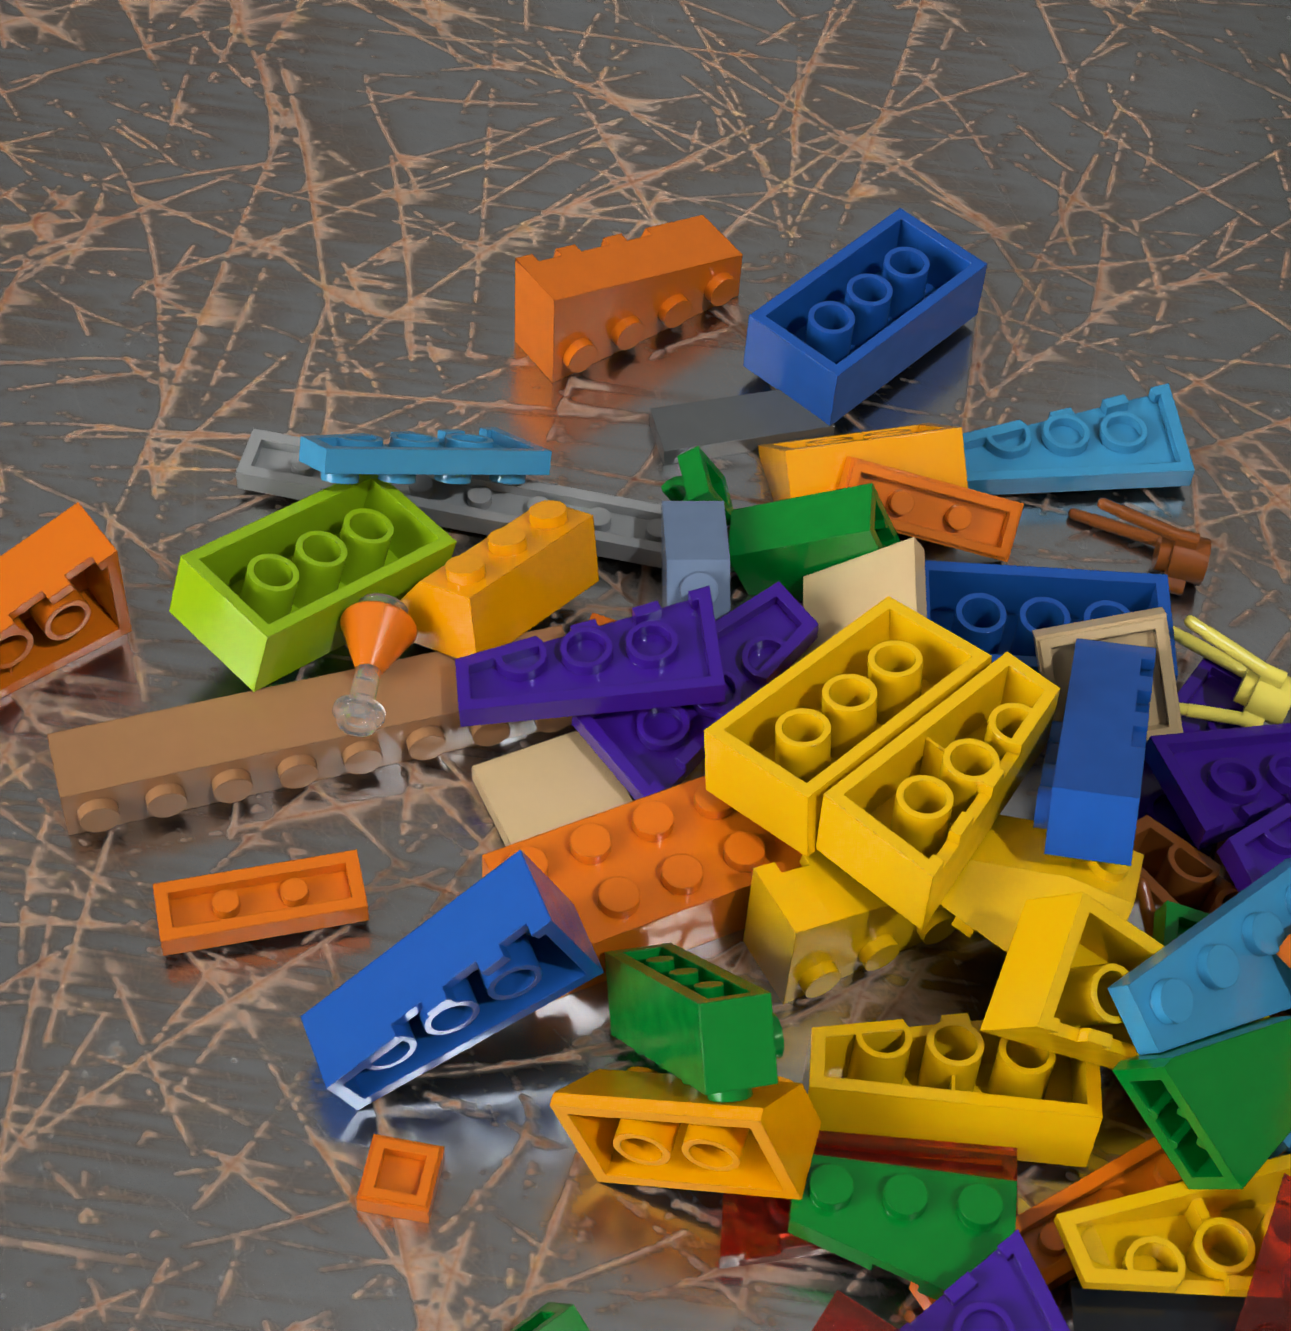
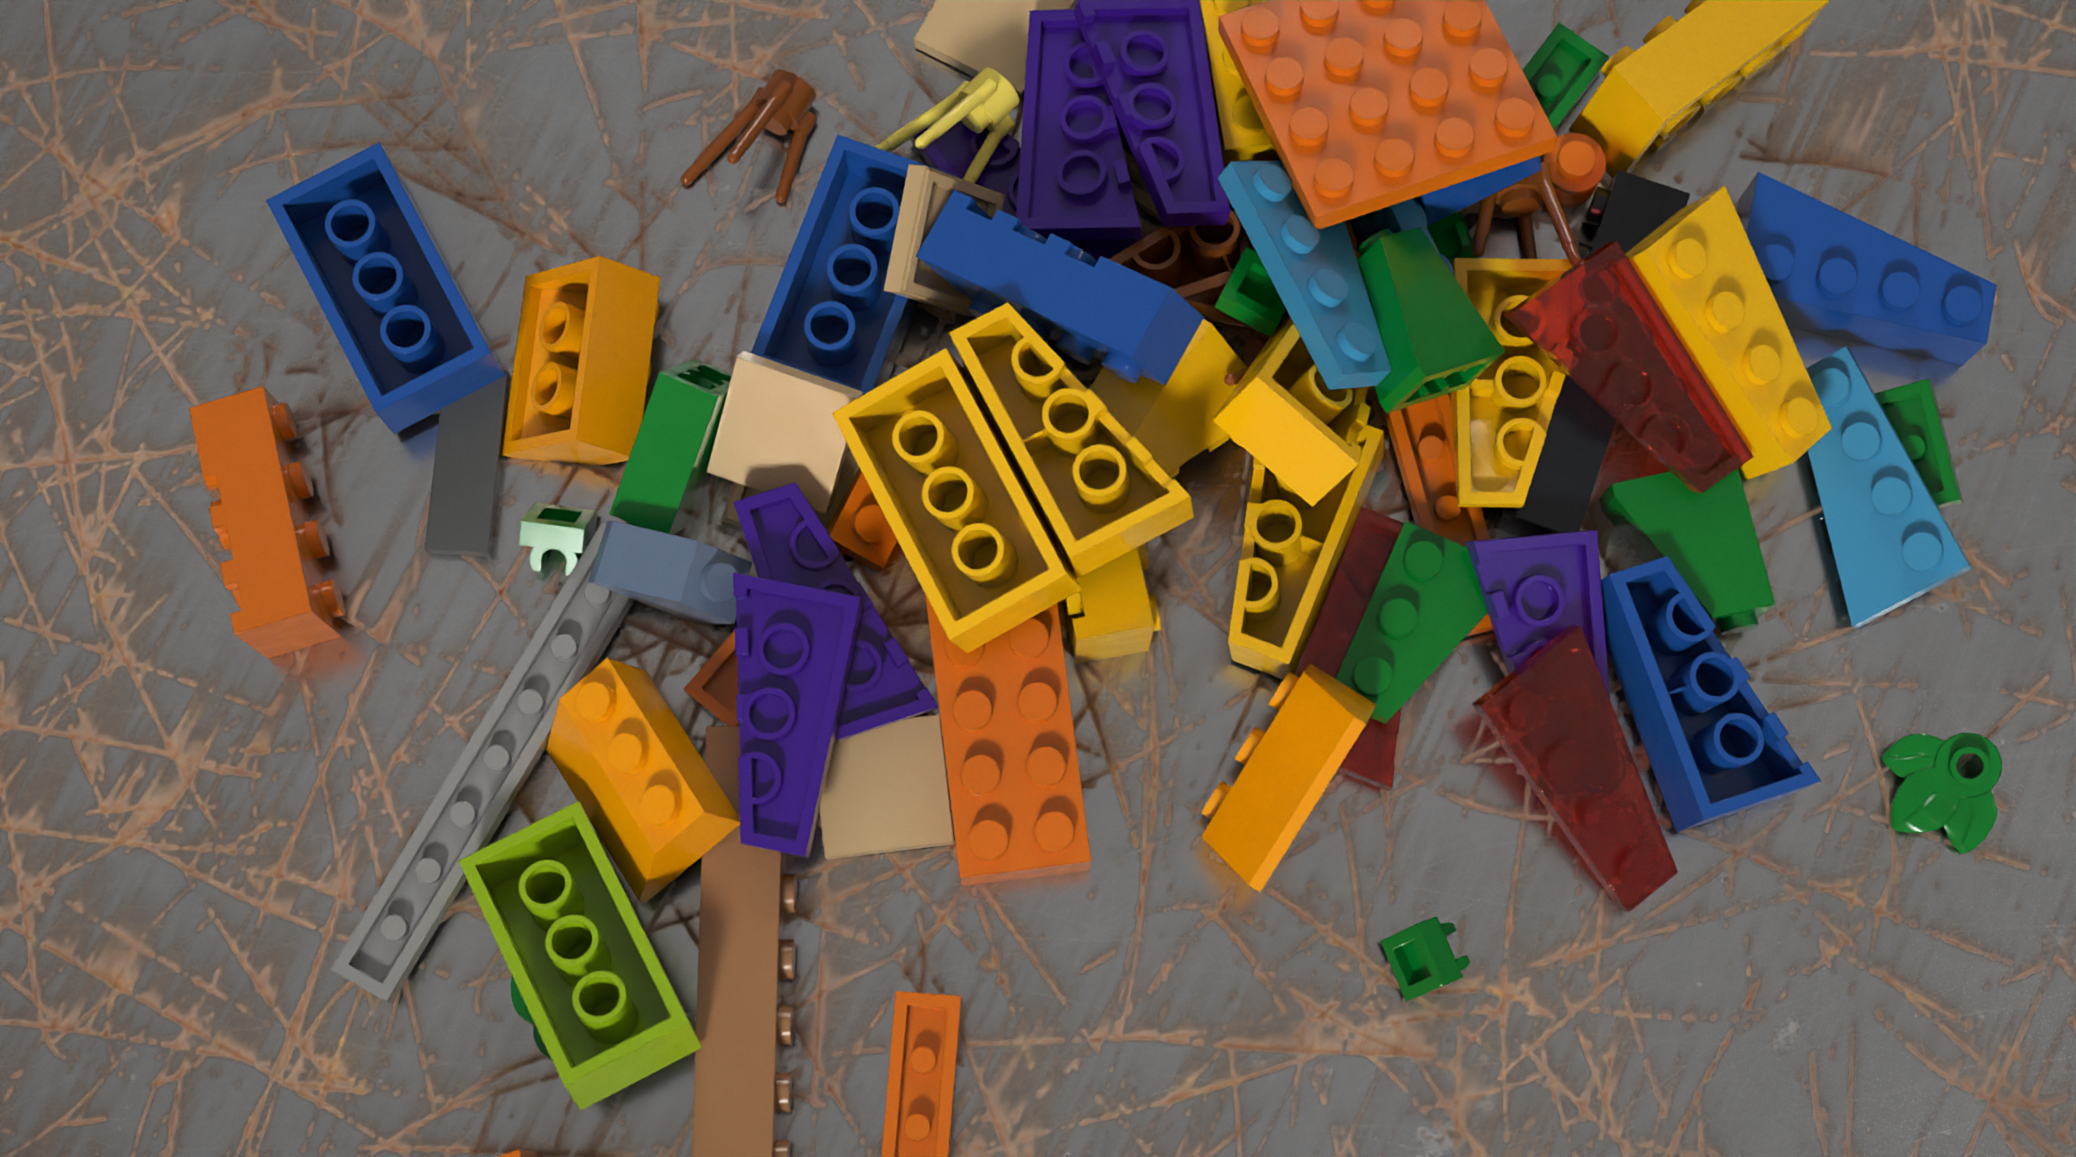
camera: 70 degrees left, 25 degrees up
dark azure wing [299,427,552,484] -> none
blue wedge [300,849,604,1110] -> none
piece [332,593,417,737] -> none
orange tile [356,1134,445,1224] -> none
green brick [604,942,784,1102] -> none
orange tile [839,456,1024,562] -> none
dark azure wing [963,383,1195,495] -> none

